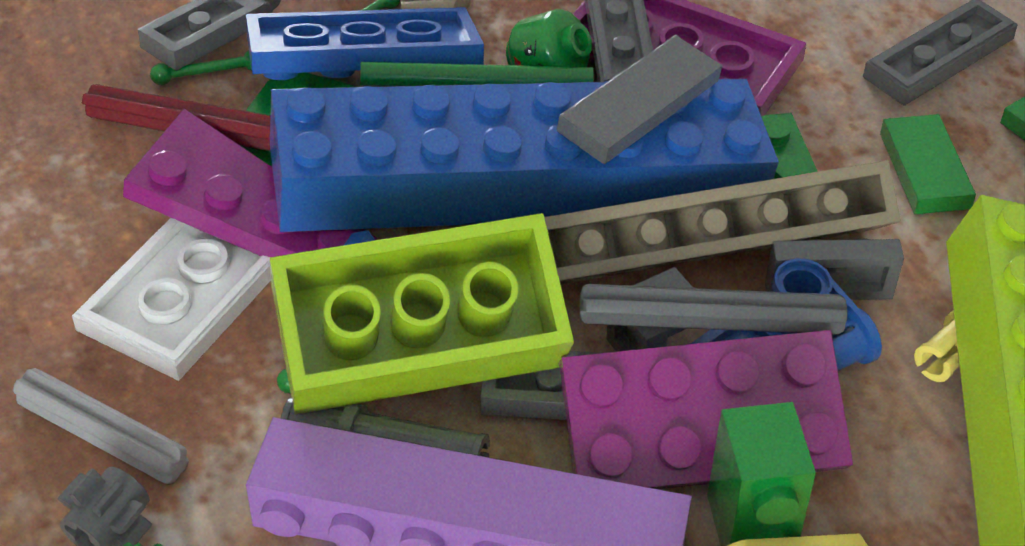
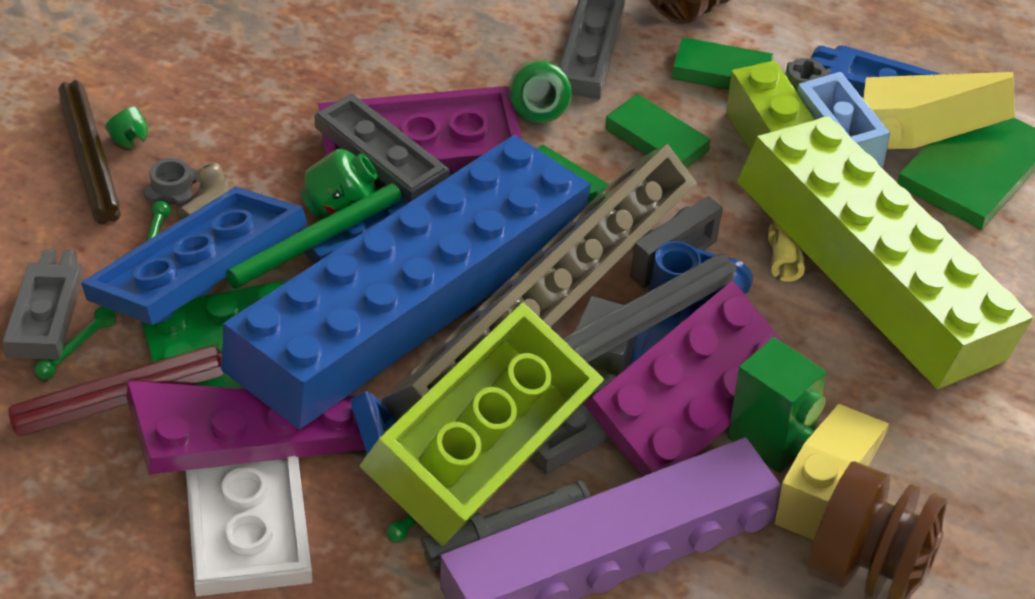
camera: 40 degrees left, 0 degrees up
dark grey tile [557,35,723,165] -> none
none -> green head [509,59,572,123]

